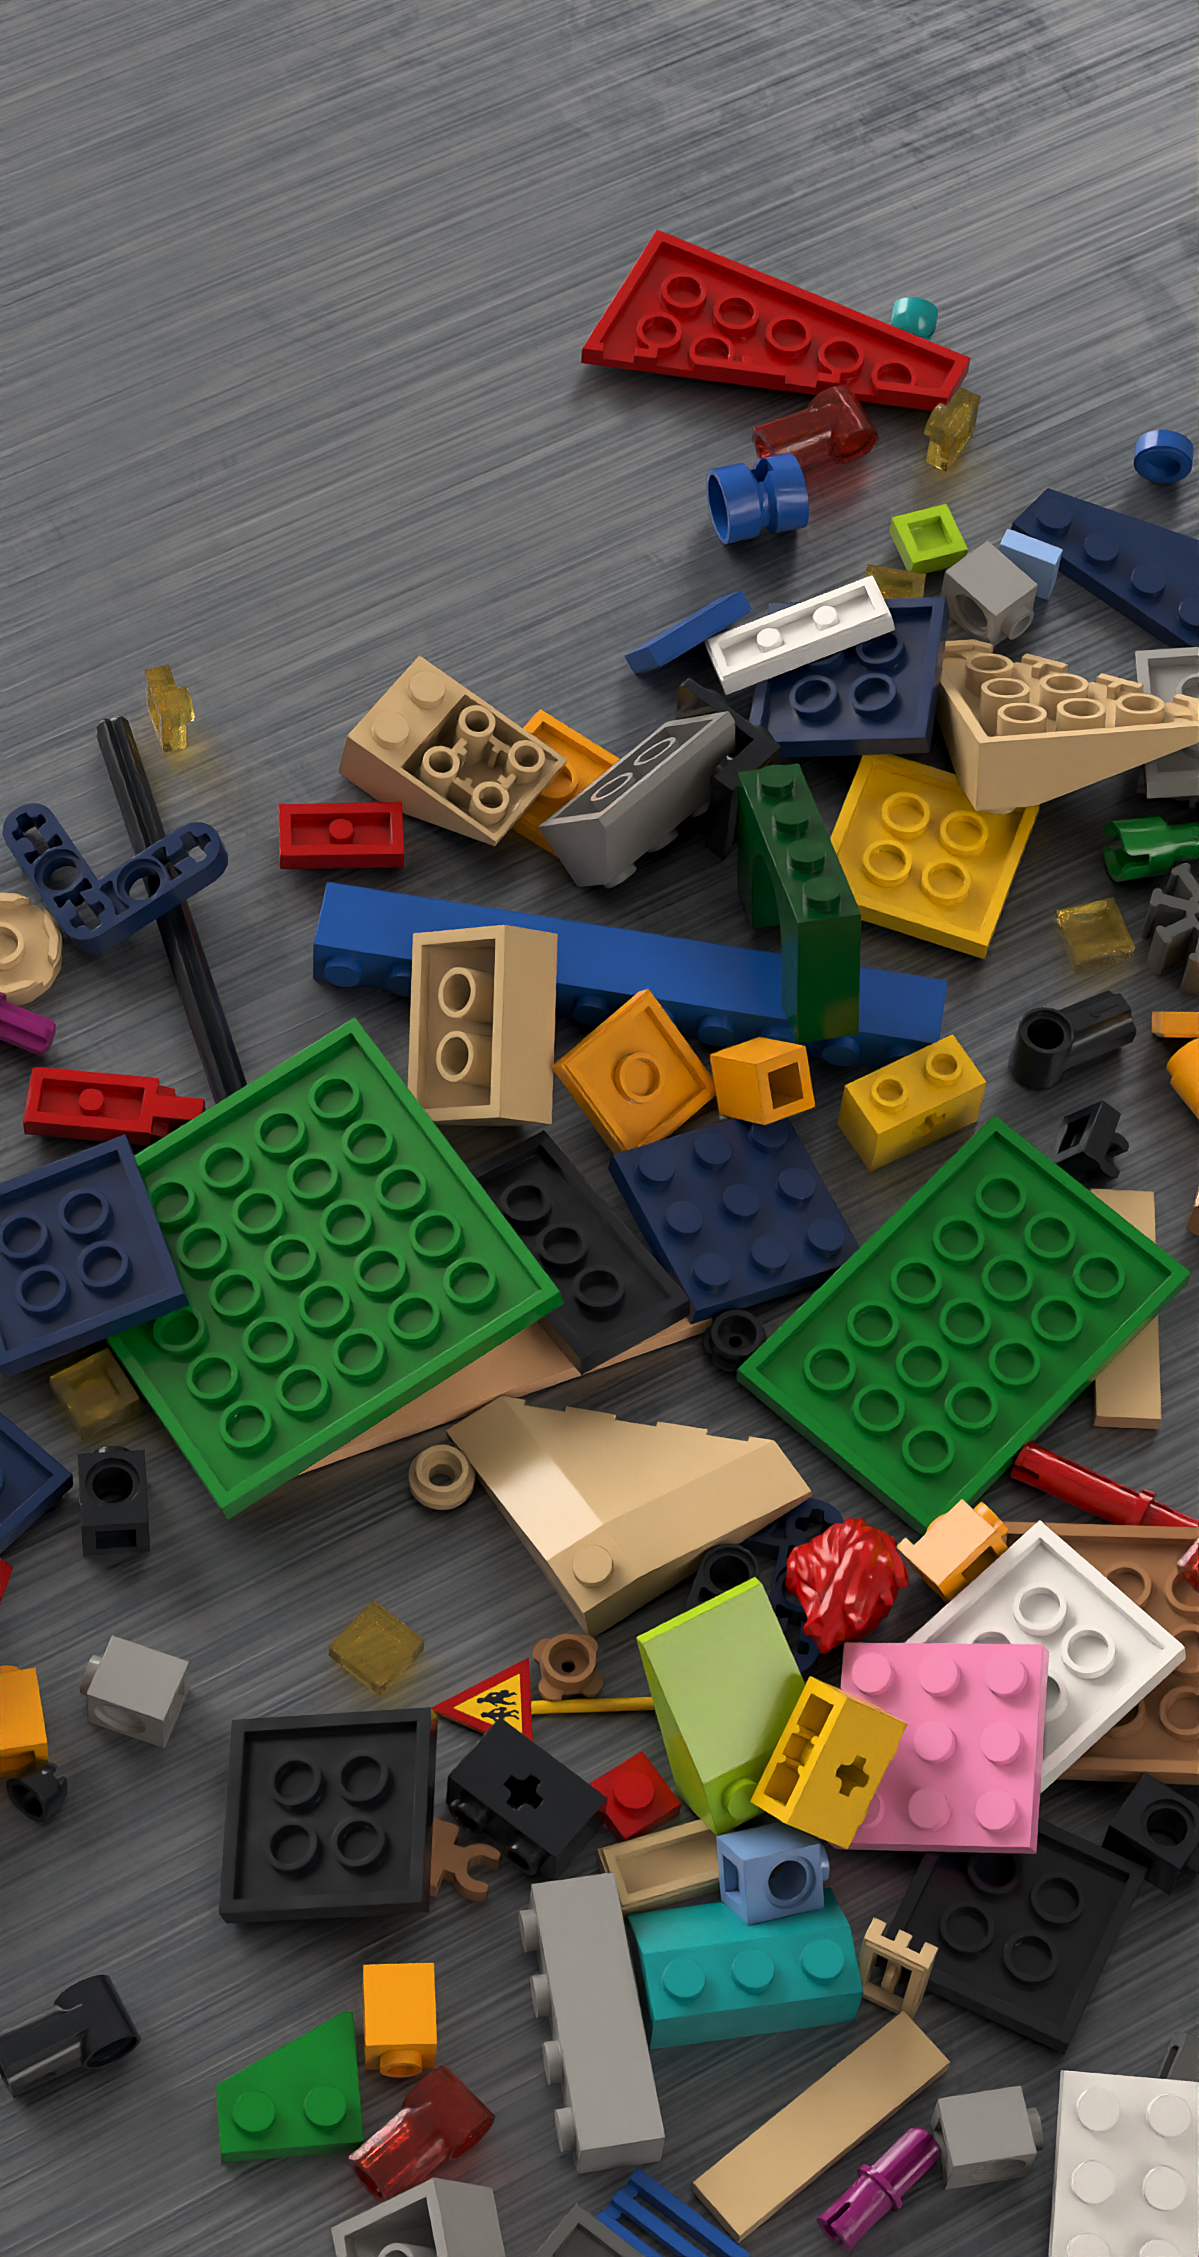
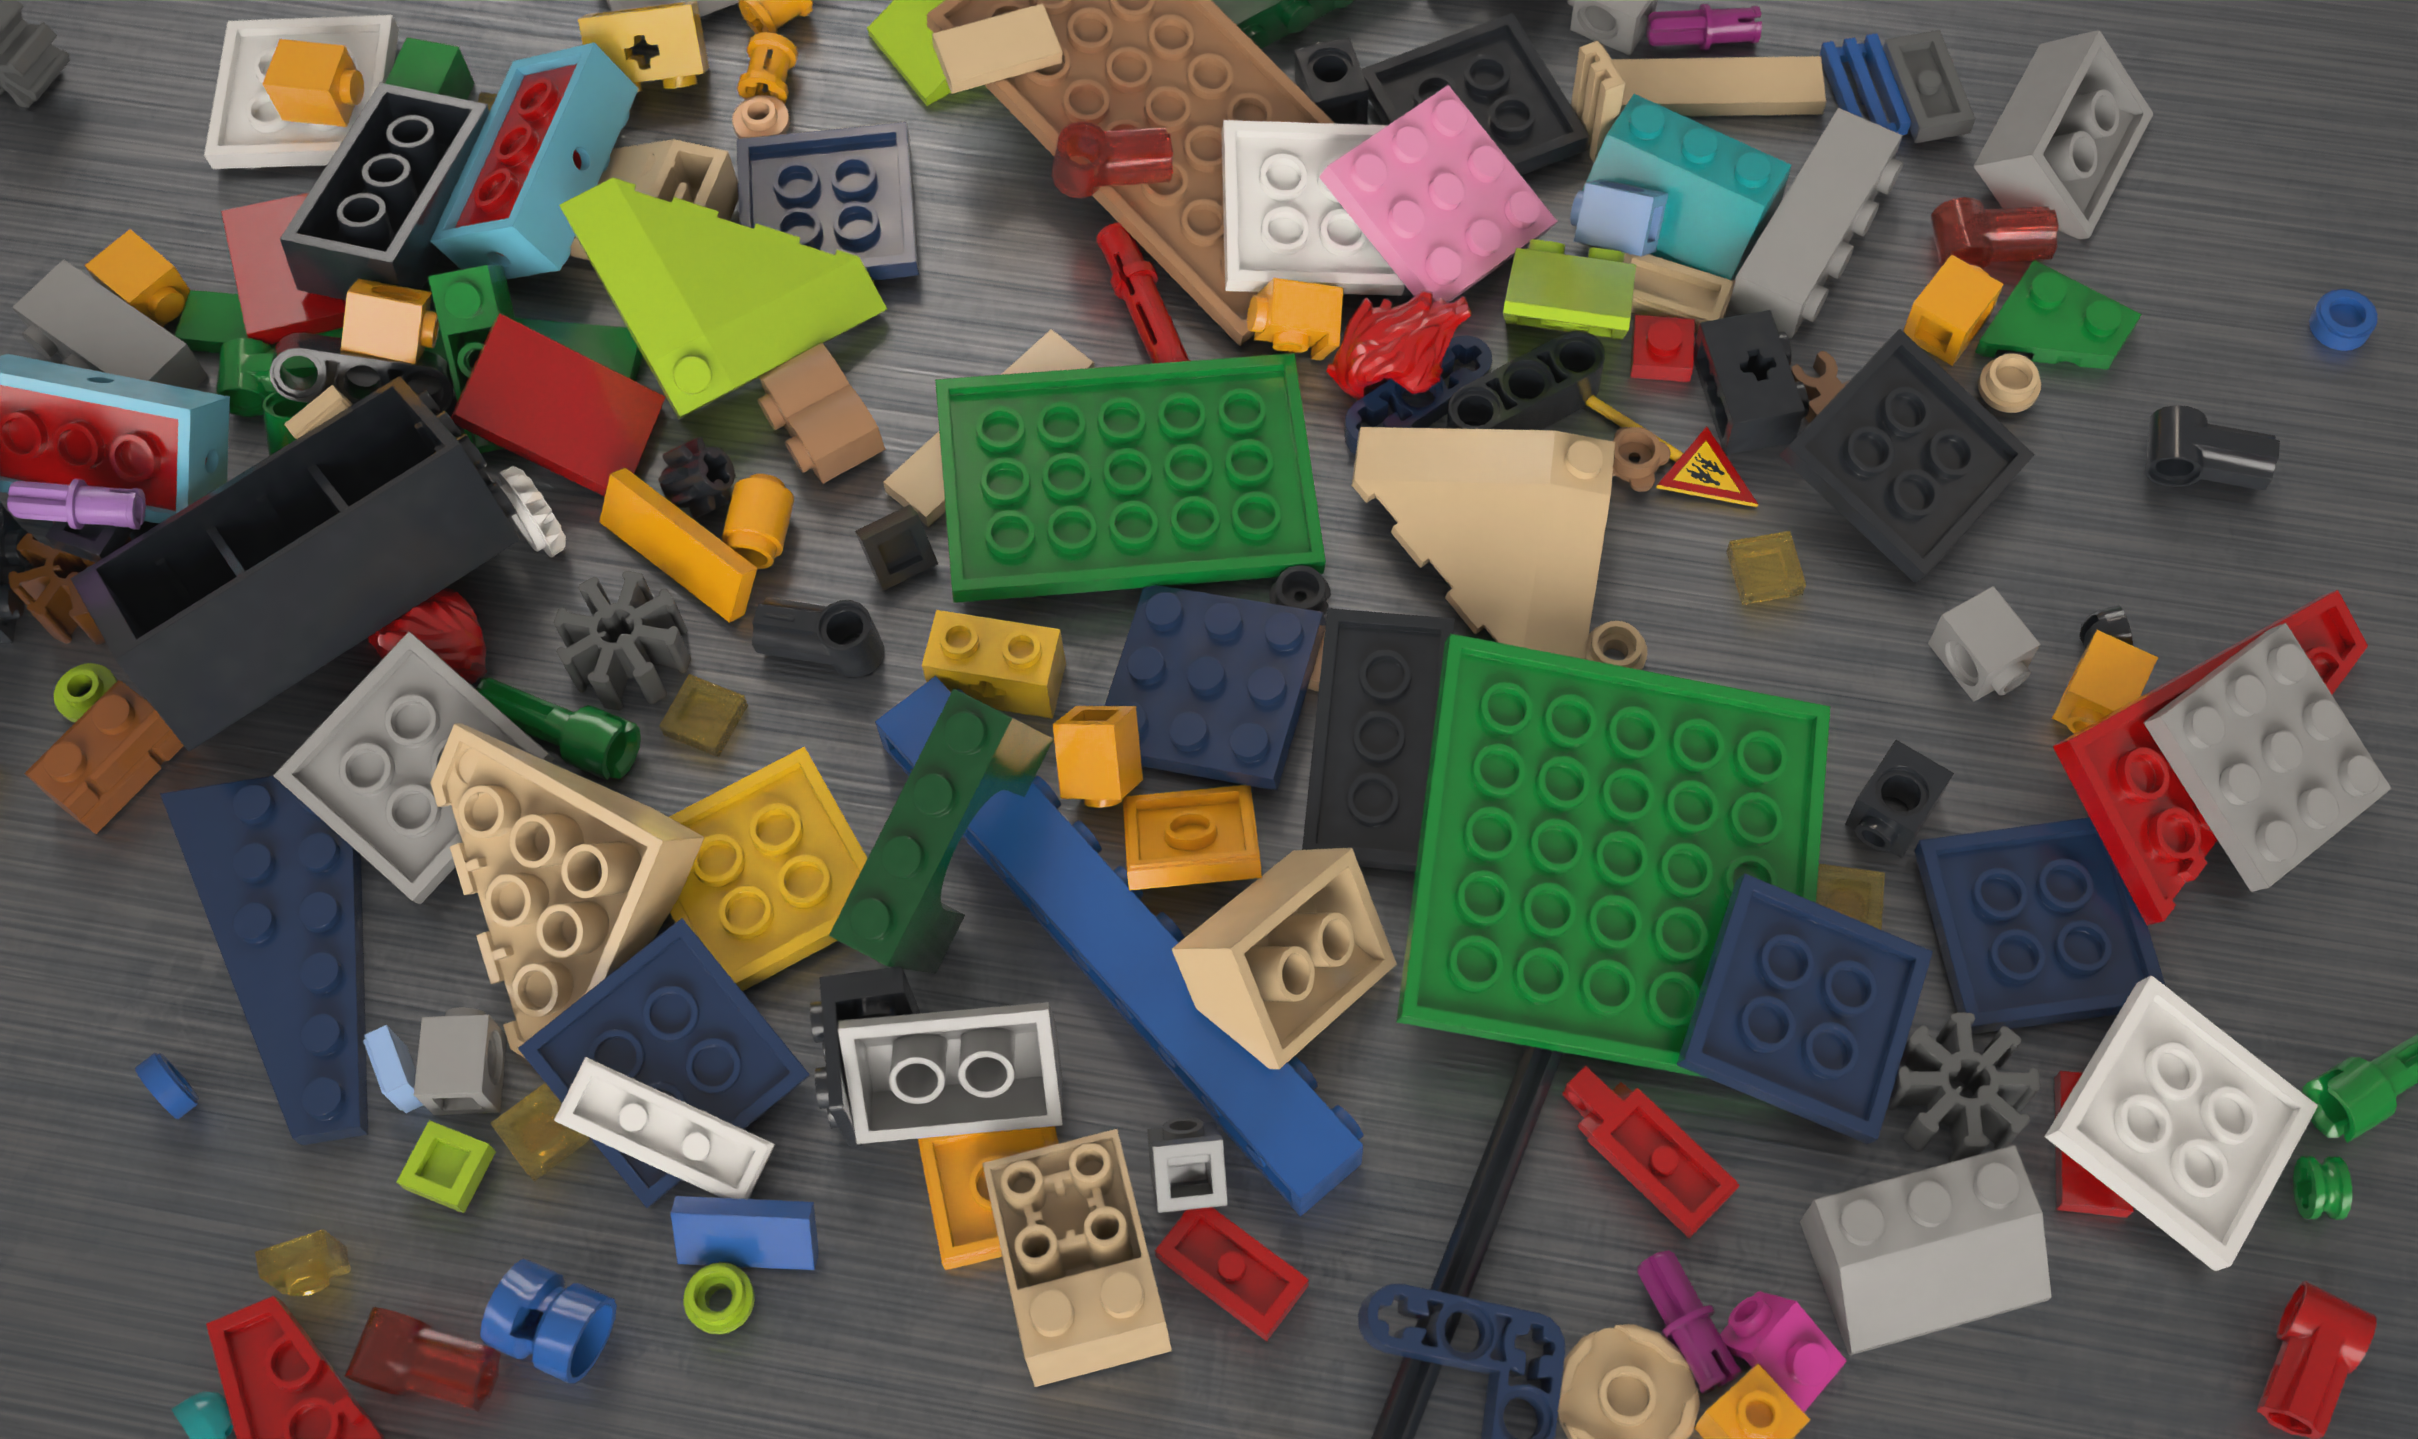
camera: 130 degrees left, 5 degrees up
yellow brick [750,1676,908,1850] -> none
none -> lime plate [683,1263,755,1334]
none -> brick [1147,1117,1228,1213]
none -> tan plate [1978,353,2041,413]

